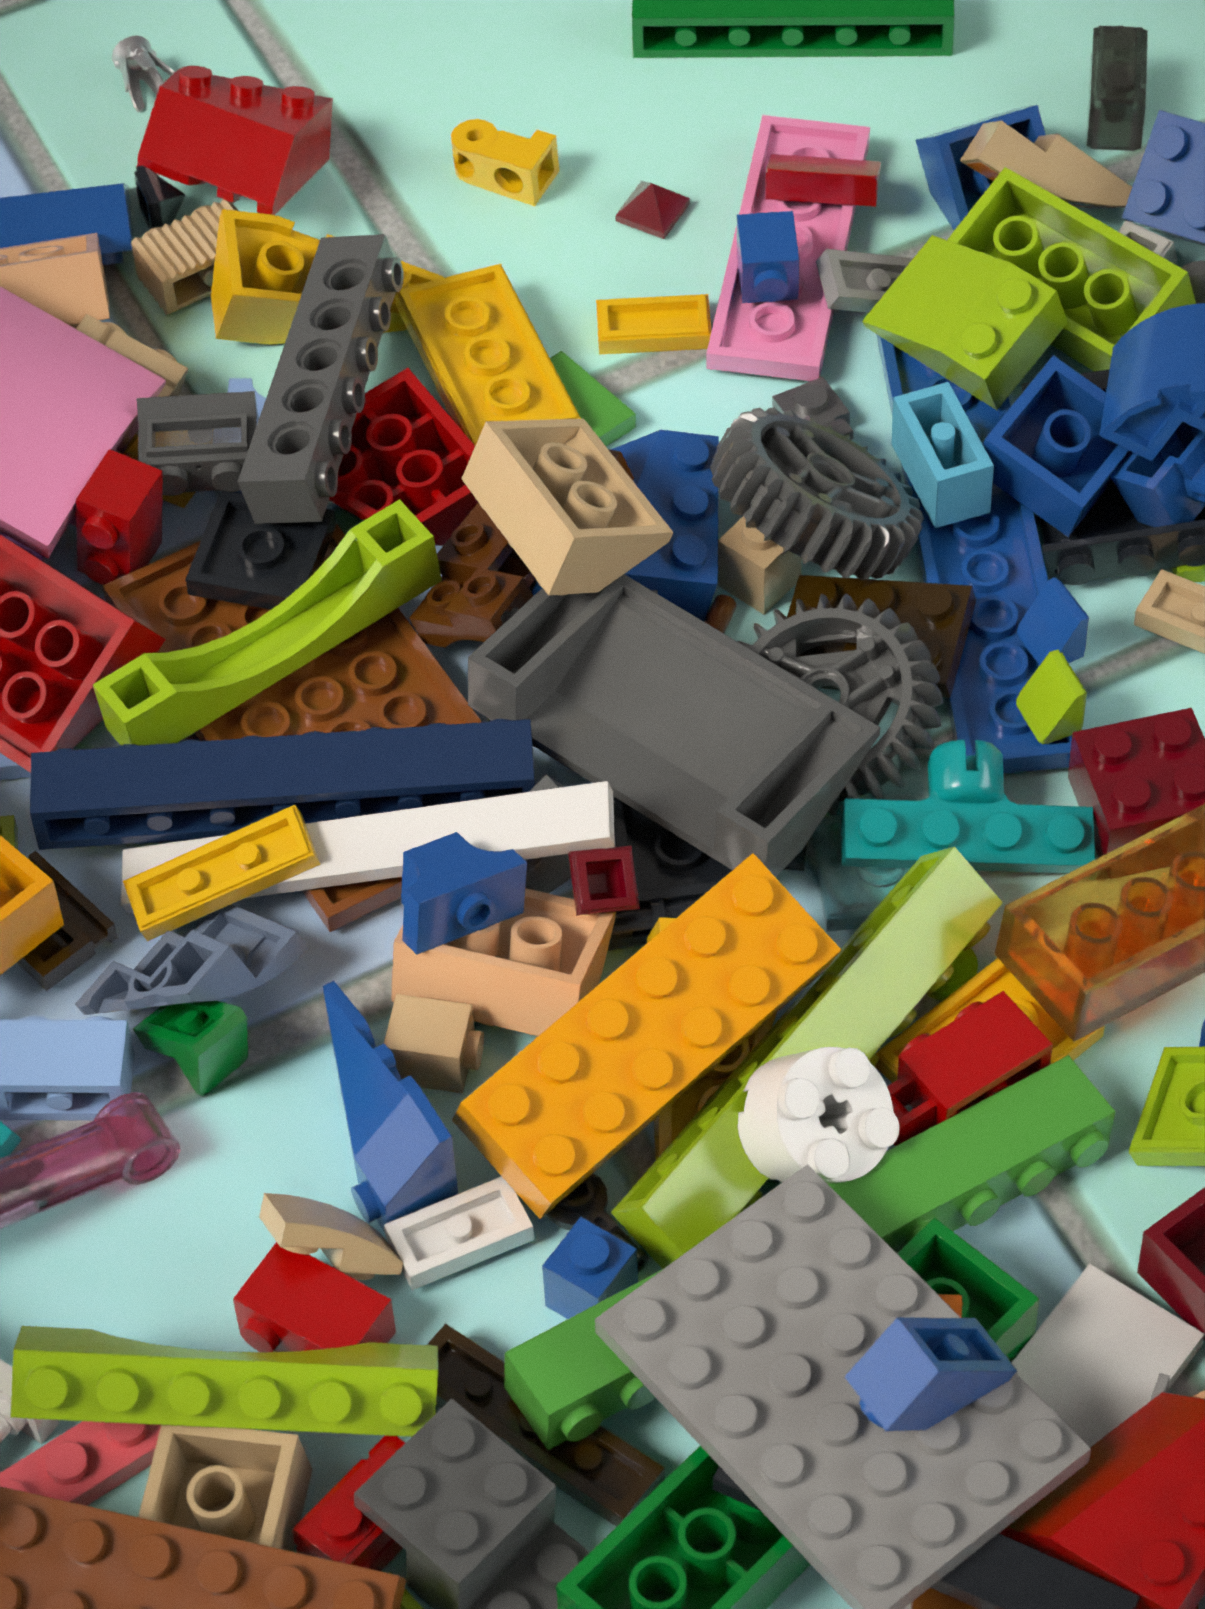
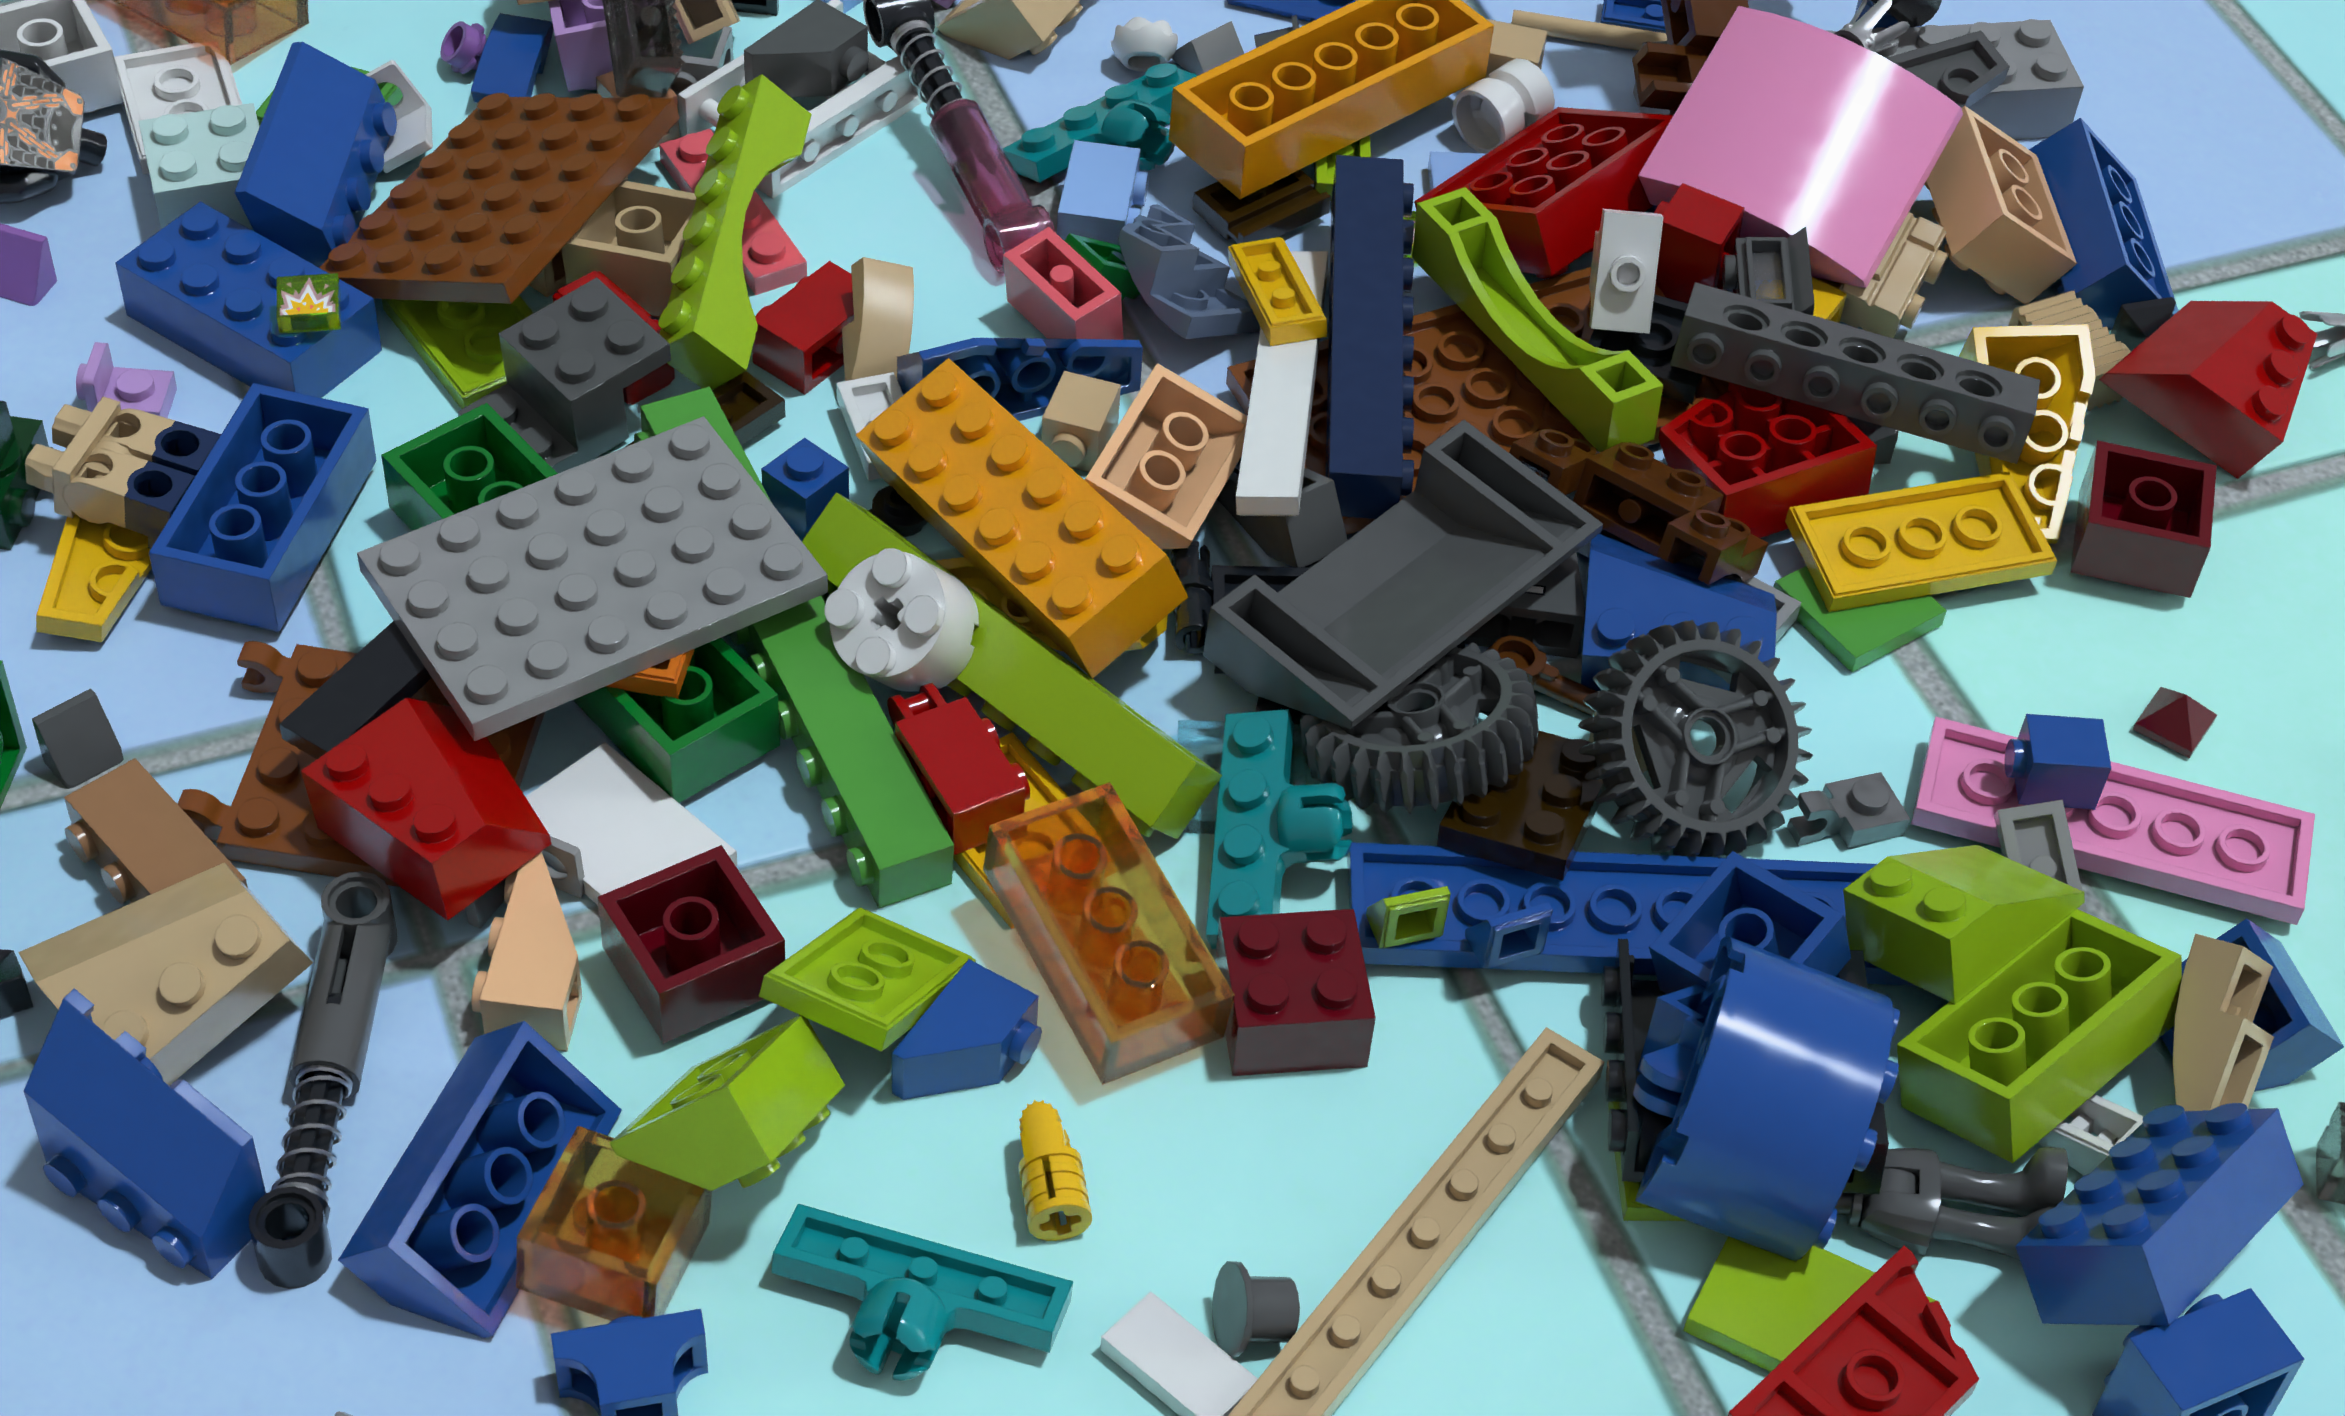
camera: 90 degrees right, 5 degrees down
blue brick [401,832,527,955] -> none
yellow leg [451,119,560,206] -> none
tan slope [462,419,674,596] -> none
dark red slope [568,846,640,916] -> none
yellow tile [596,294,711,355] -> none
red slope [765,154,881,207] -> none
blue slope [845,1317,1017,1431] -> none
medium azure brick [891,382,994,528] -> none
none -> coral brick [1003,227,1123,340]
none -> white brick [1589,209,1664,334]
none -> dark red brick [2070,440,2217,598]

